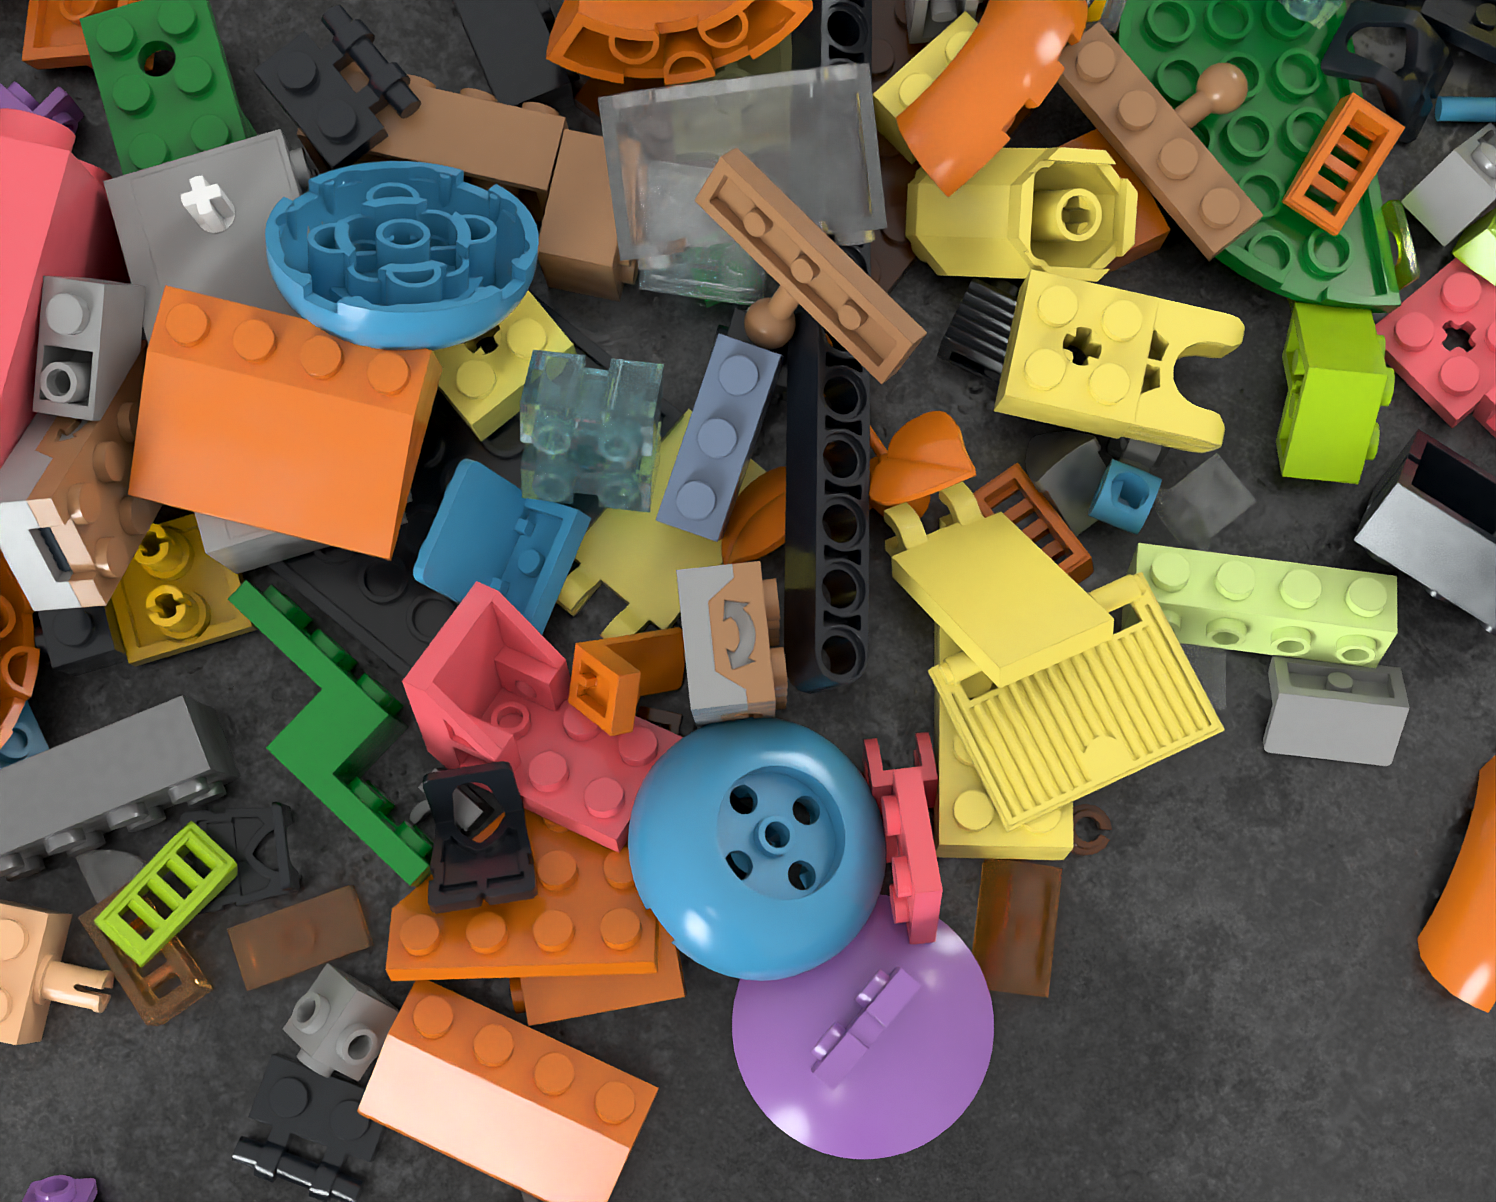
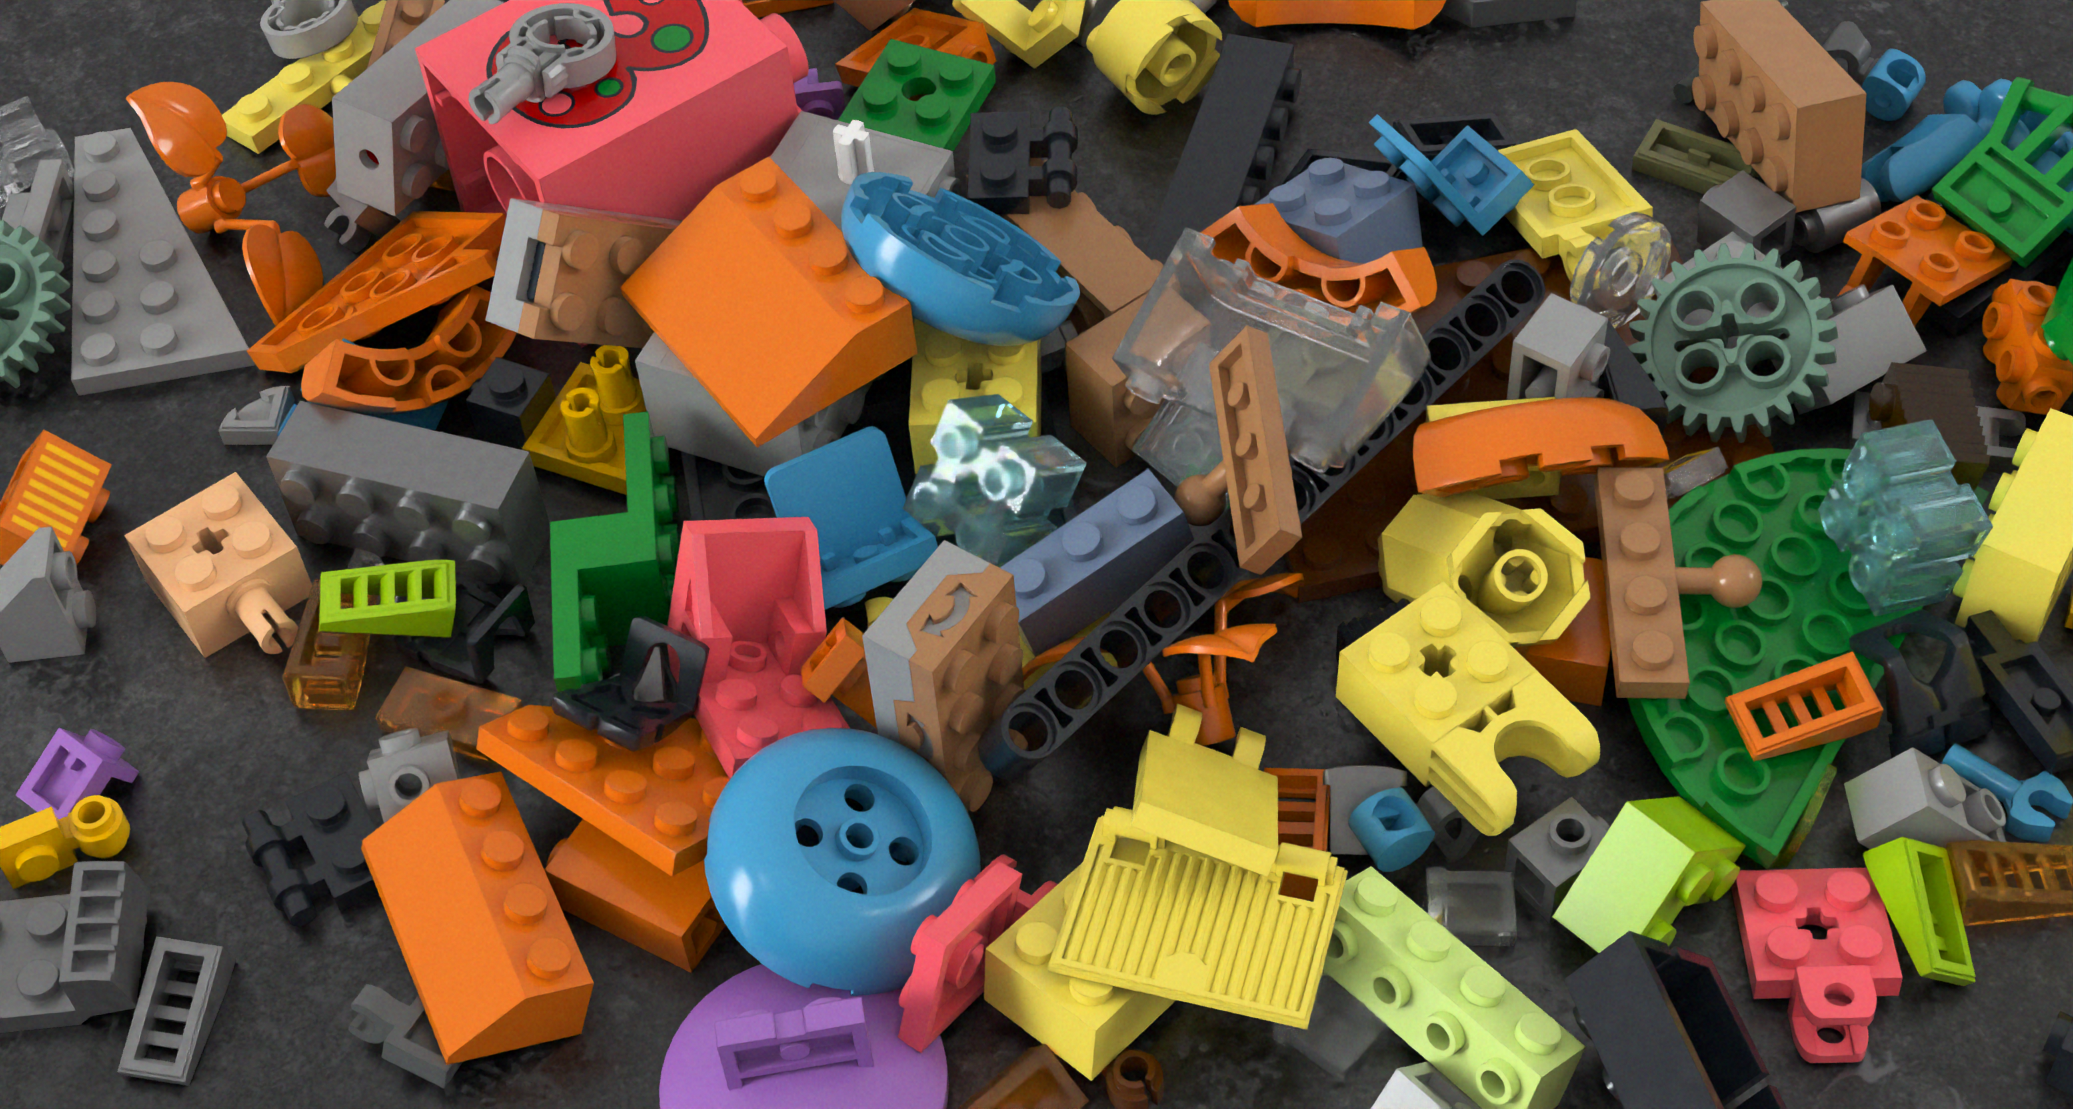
camera: 40 degrees right, 30 degrees down
light grey slope [33,276,146,421] -> none
none -> flat silver brick [1504,797,1610,924]

